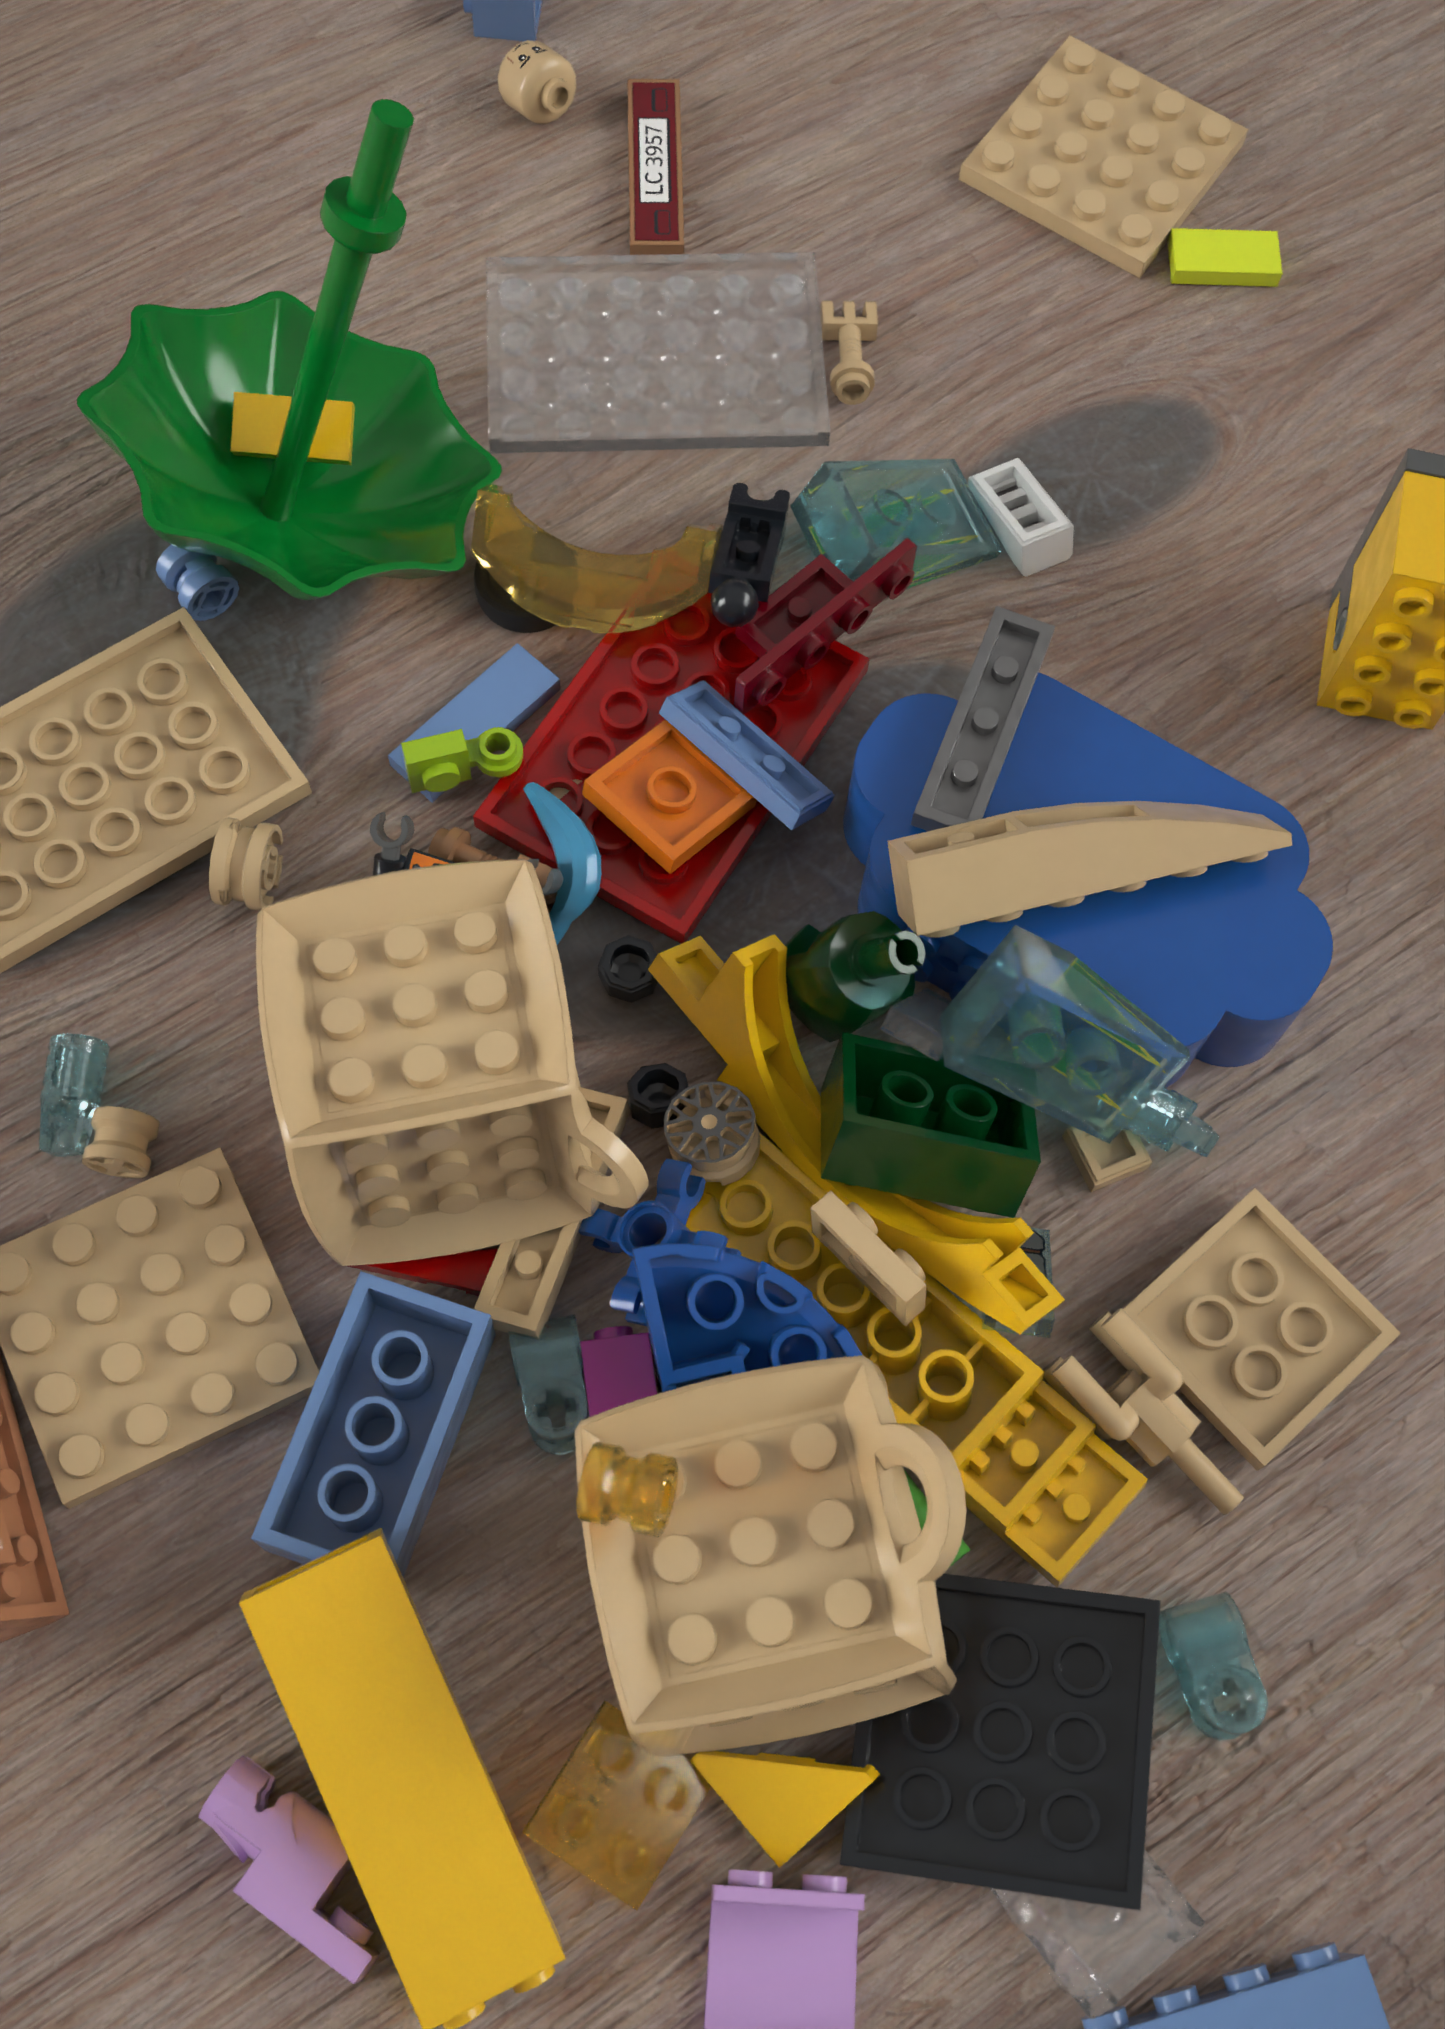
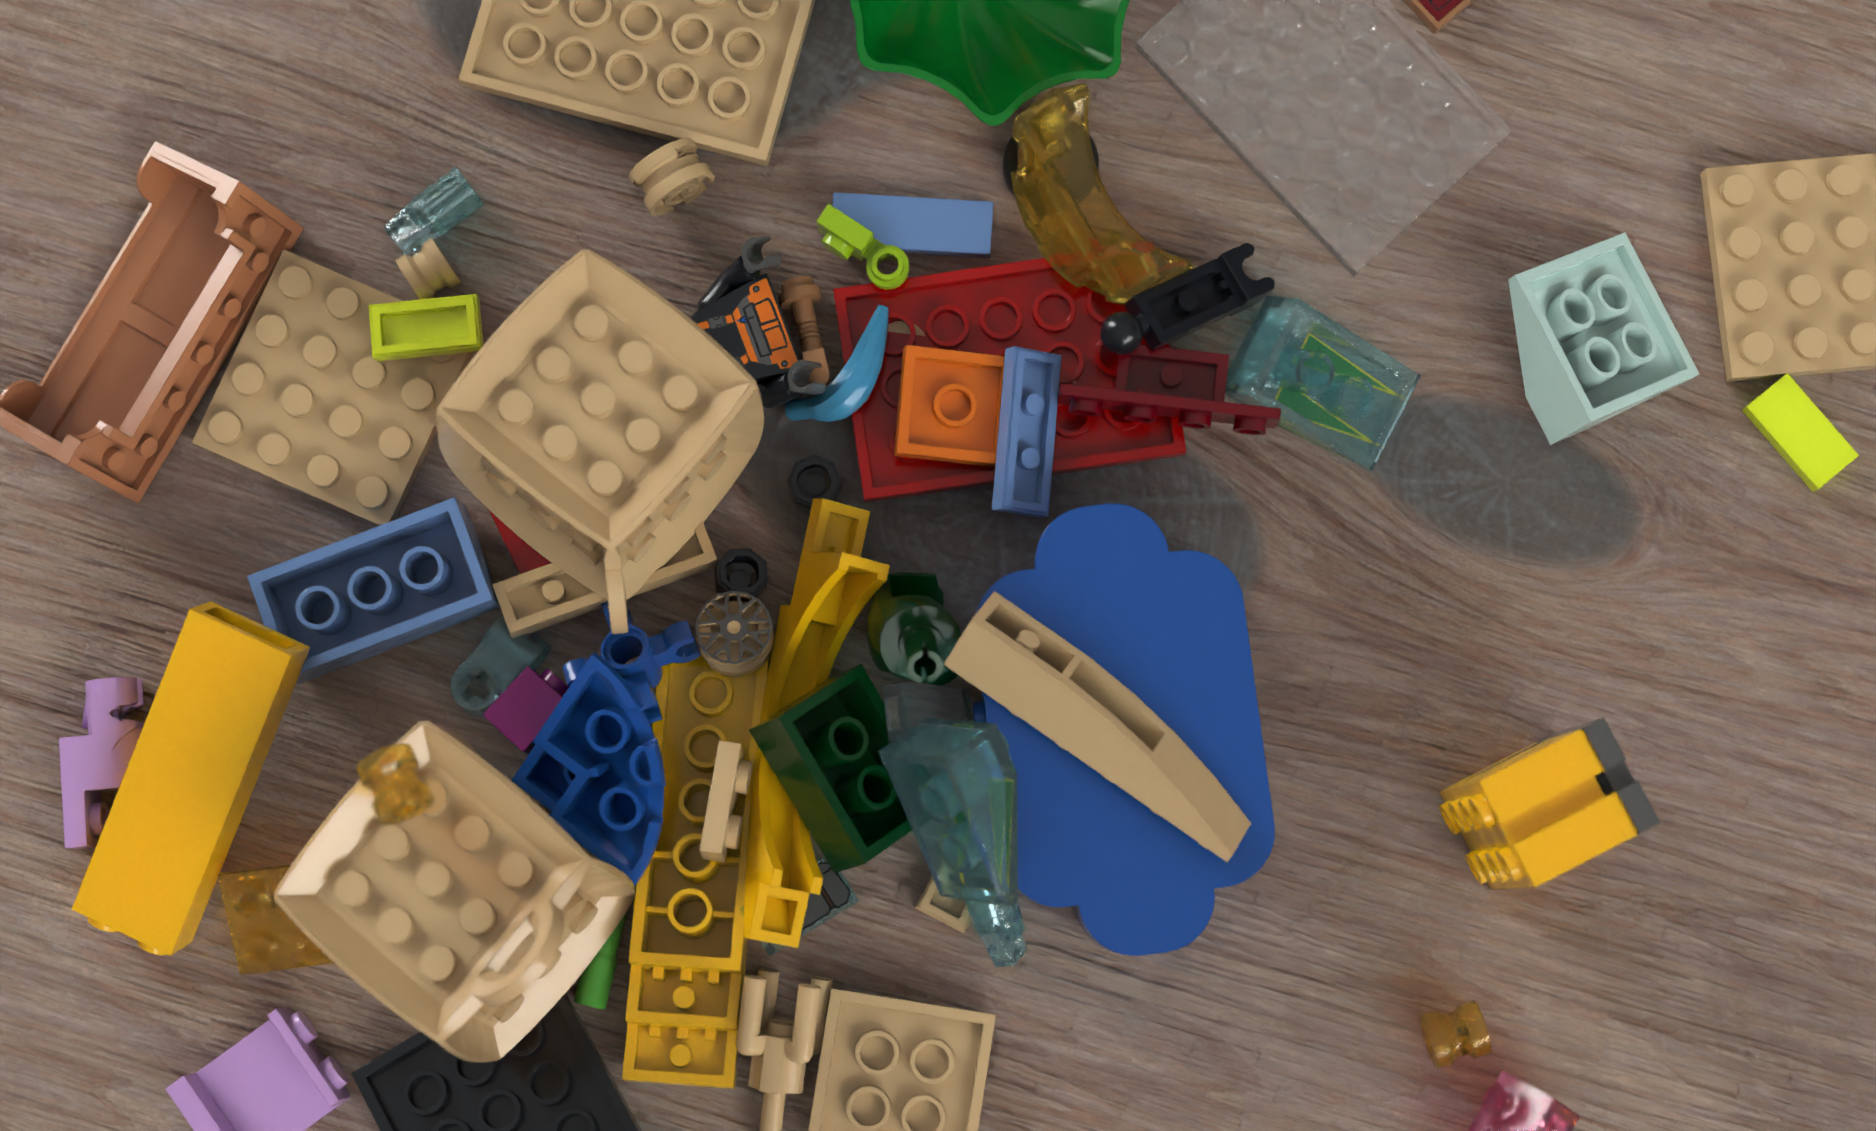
camera: 60 degrees right, 15 degrees up
yellow tile [690,1751,880,1868] -> none
tan hinge [820,301,878,405] -> none
flat silver plate [911,606,1056,831] -> none
white slope [968,458,1074,576] -> none
none -> neon yellow tile [368,294,484,362]
none -> light aqua slope [1508,233,1700,445]

